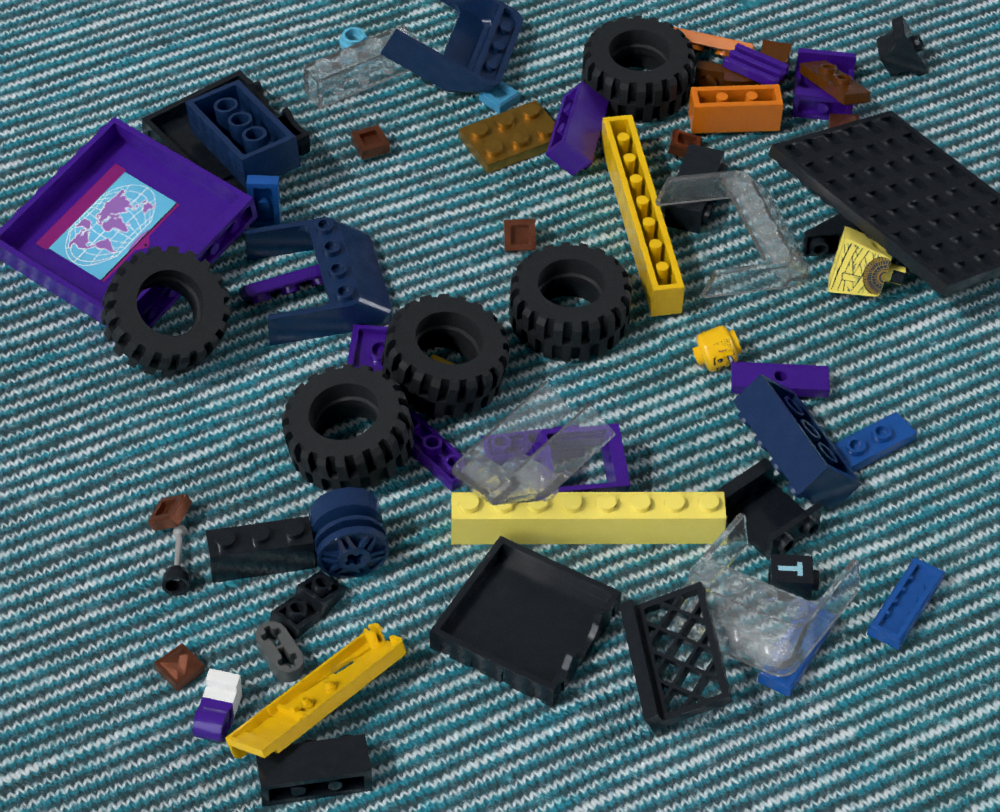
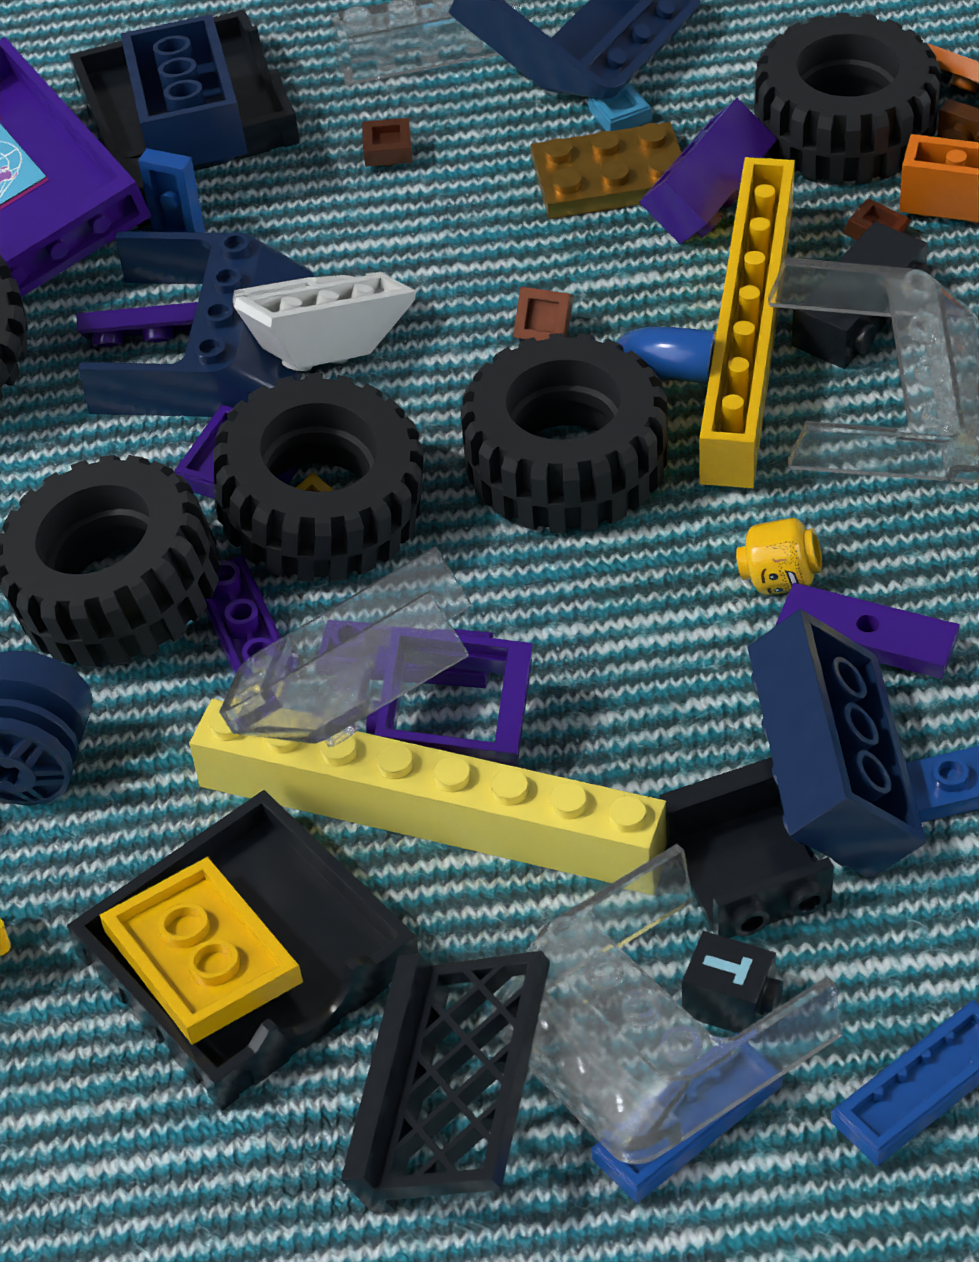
camera: 25 degrees right, 0 degrees up
none -> yellow plate [99,857,303,1045]
none -> white wedge [233,272,417,371]
none -> blue cylinder [617,327,716,384]

